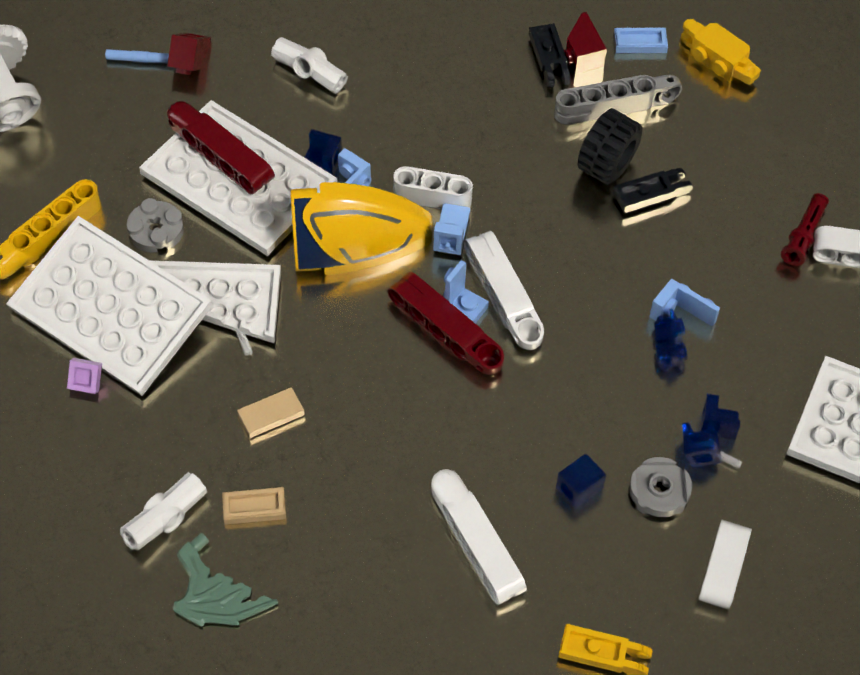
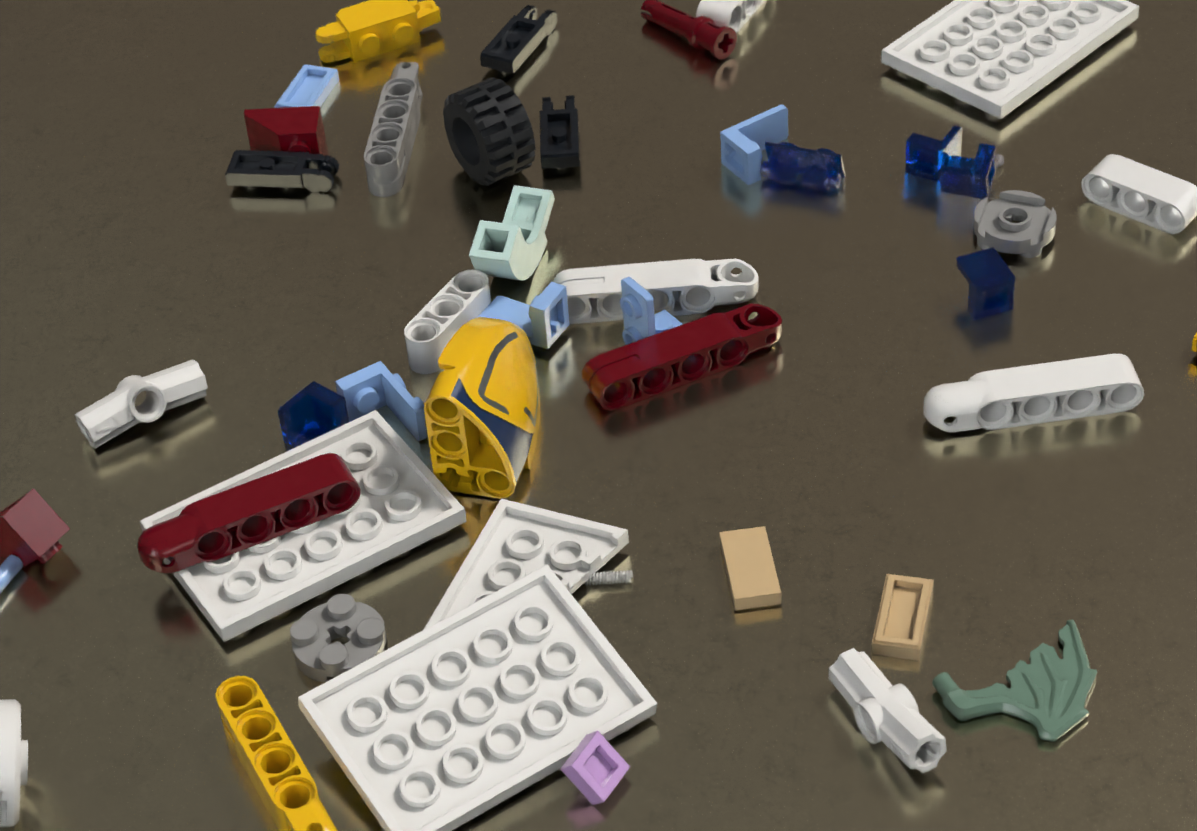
camera: 65 degrees left, 15 degrees down
none -> light aqua arch [469,185,555,281]
none -> black hinge [480,5,558,74]

